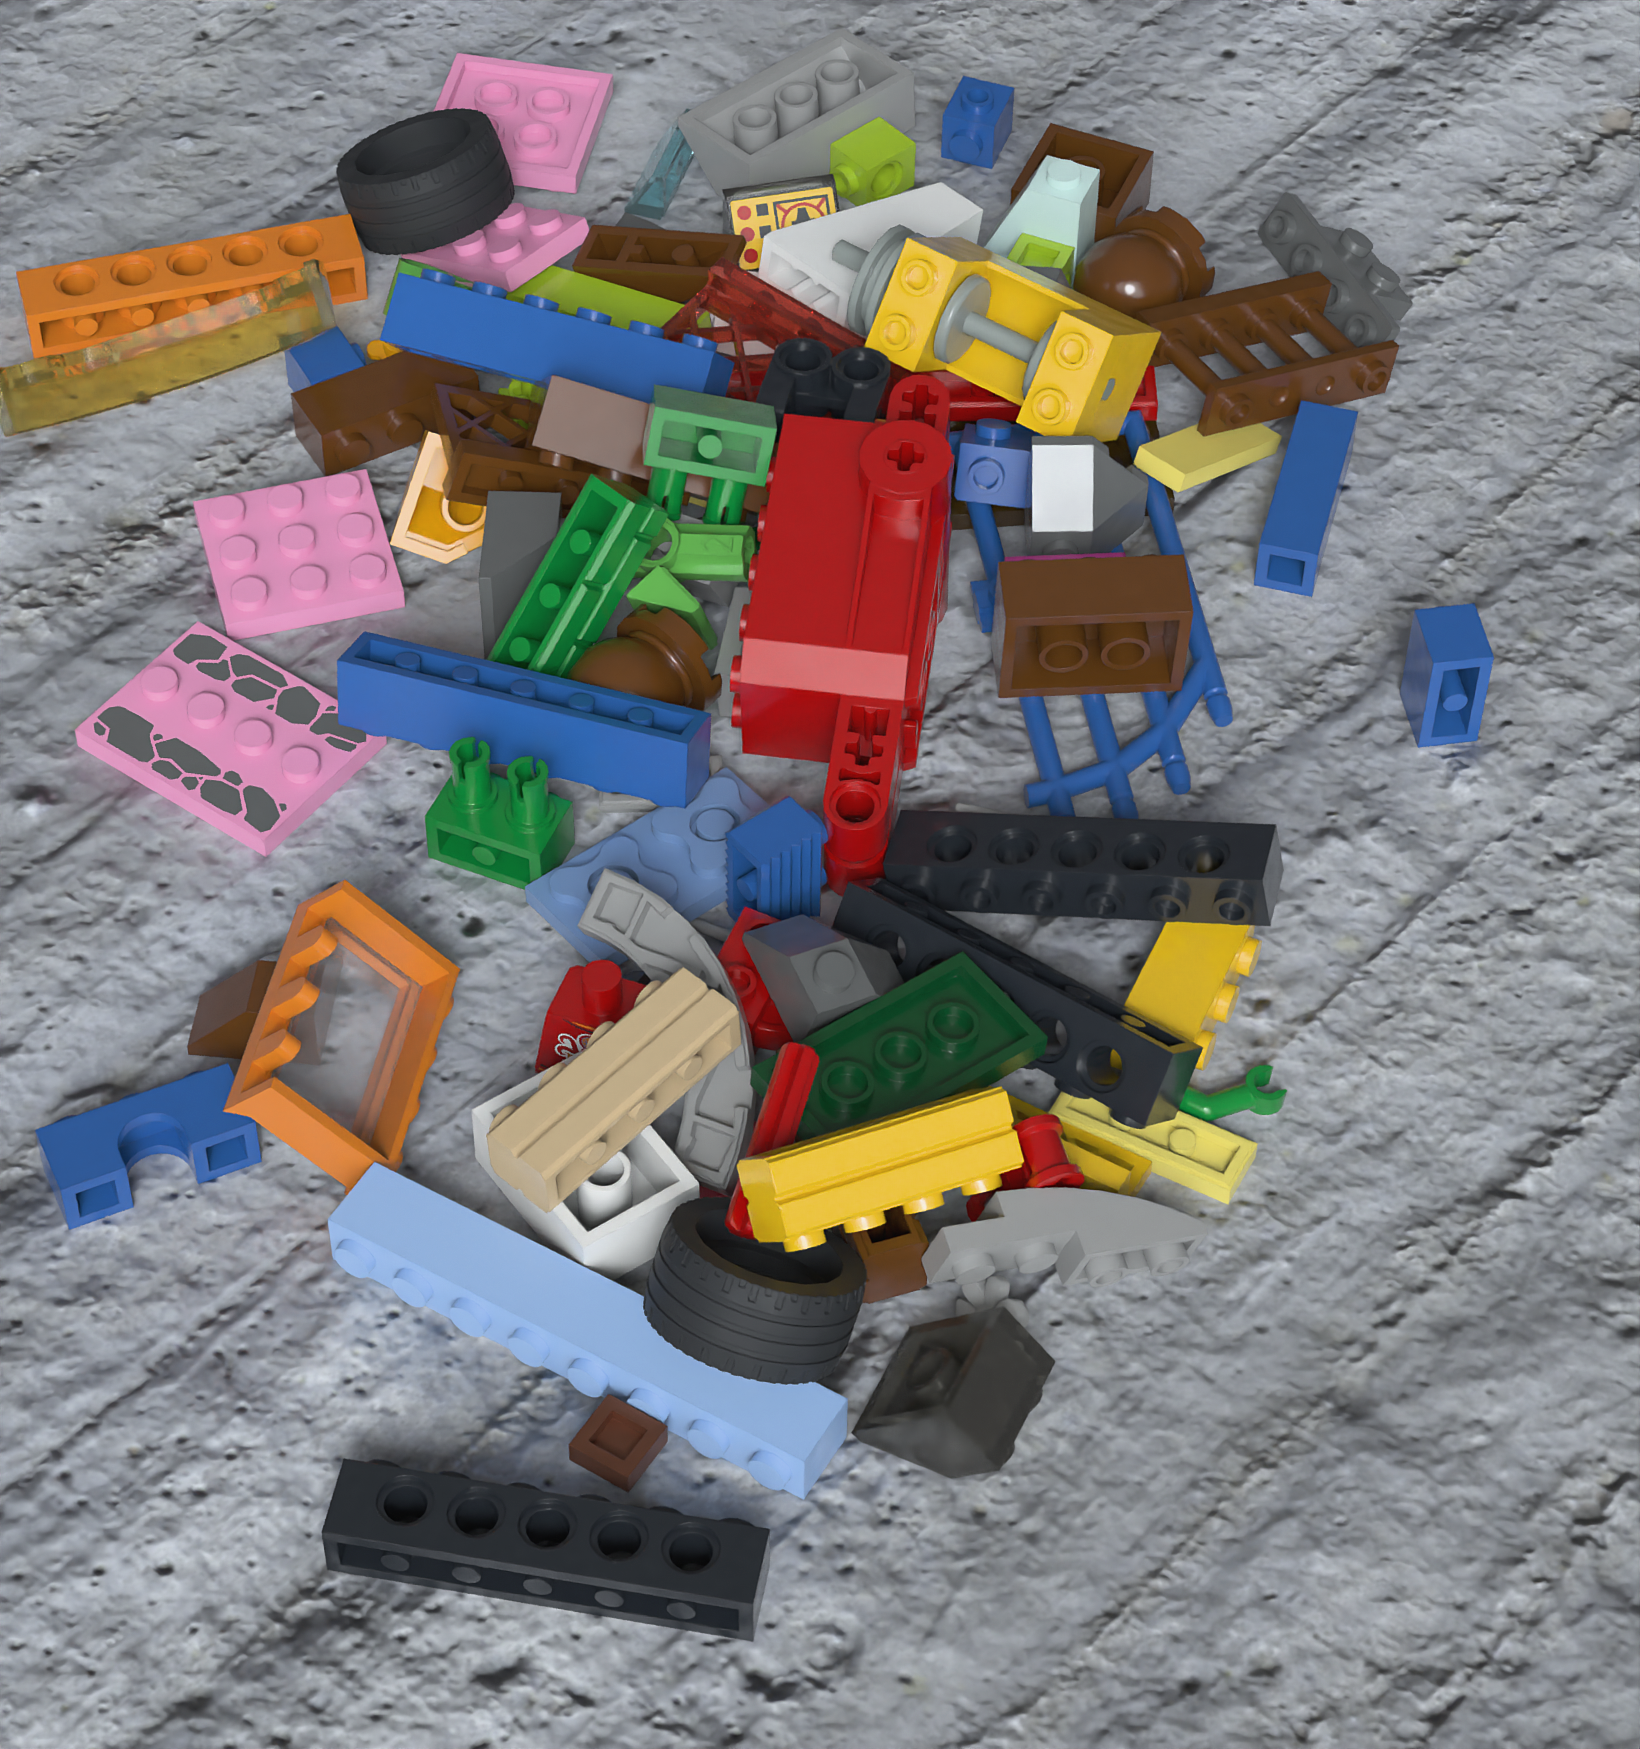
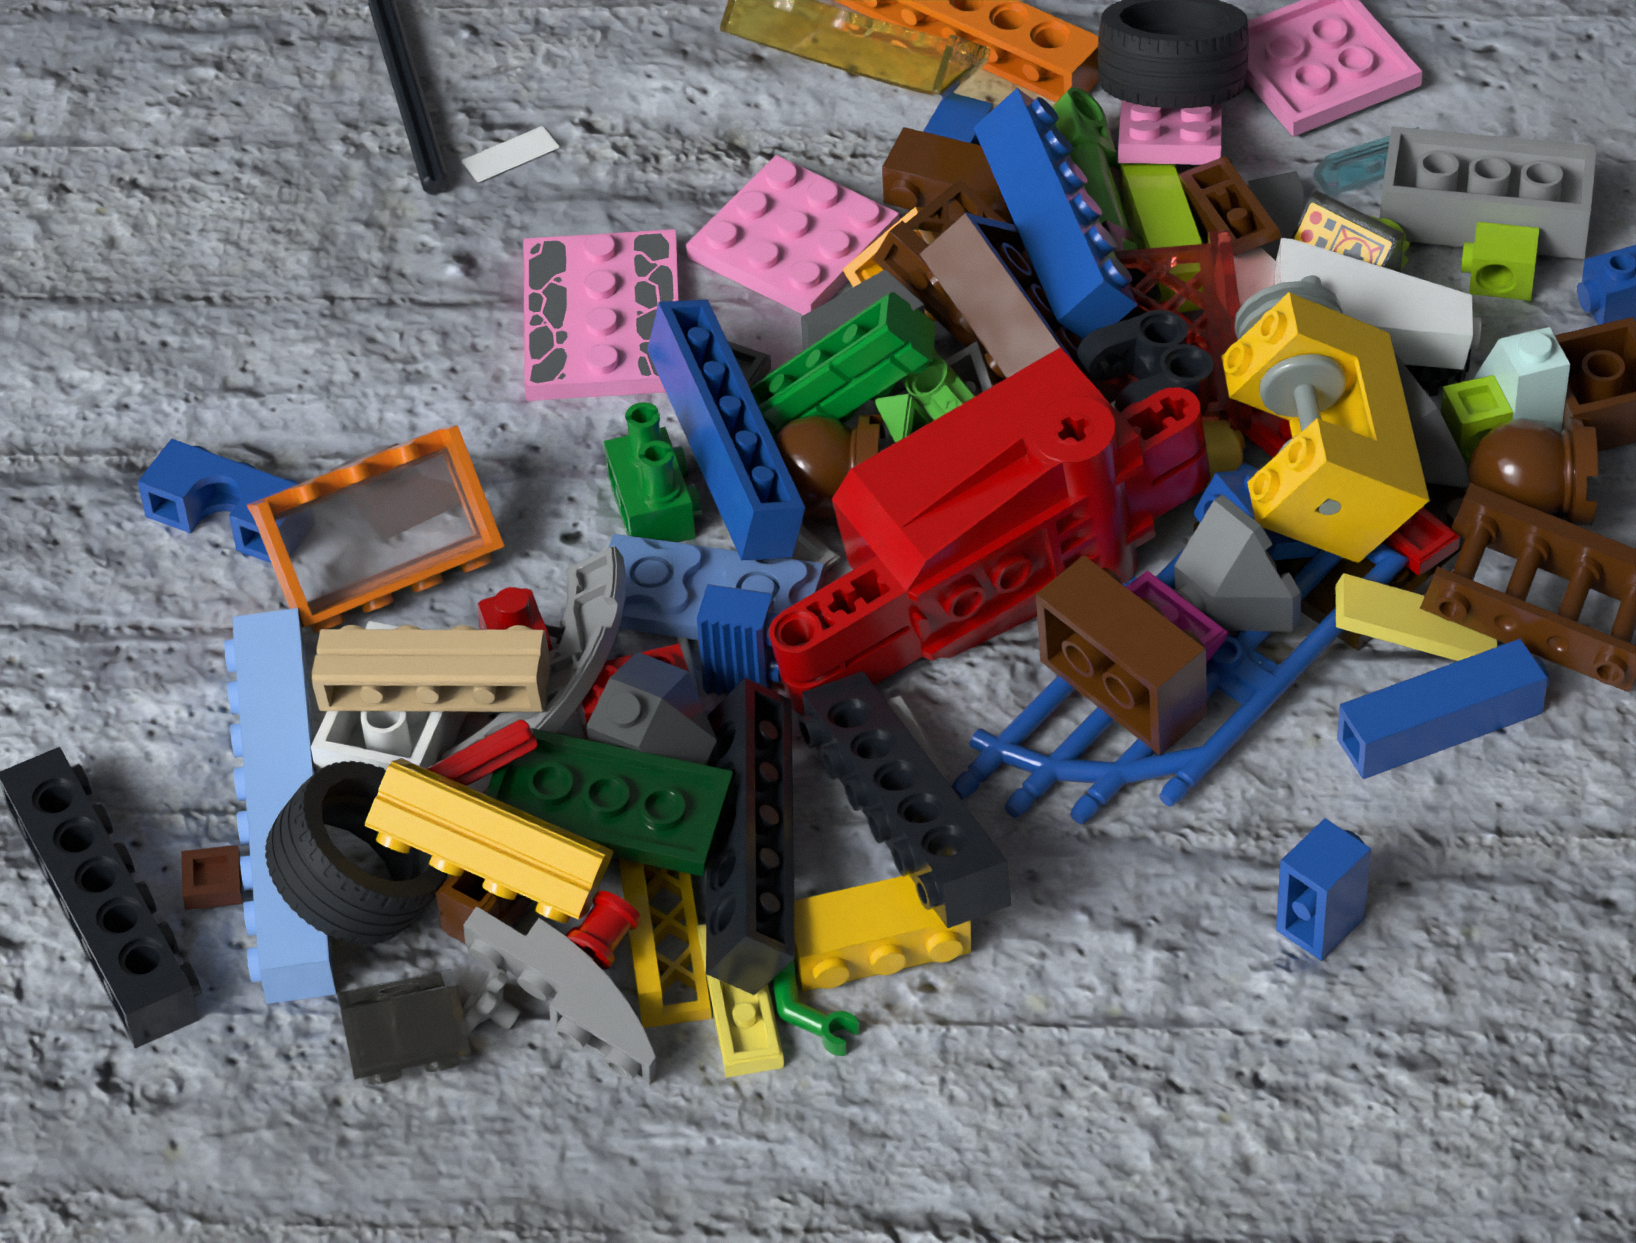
camera: 55 degrees right, 0 degrees up
green brick [642,384,777,525] -> none

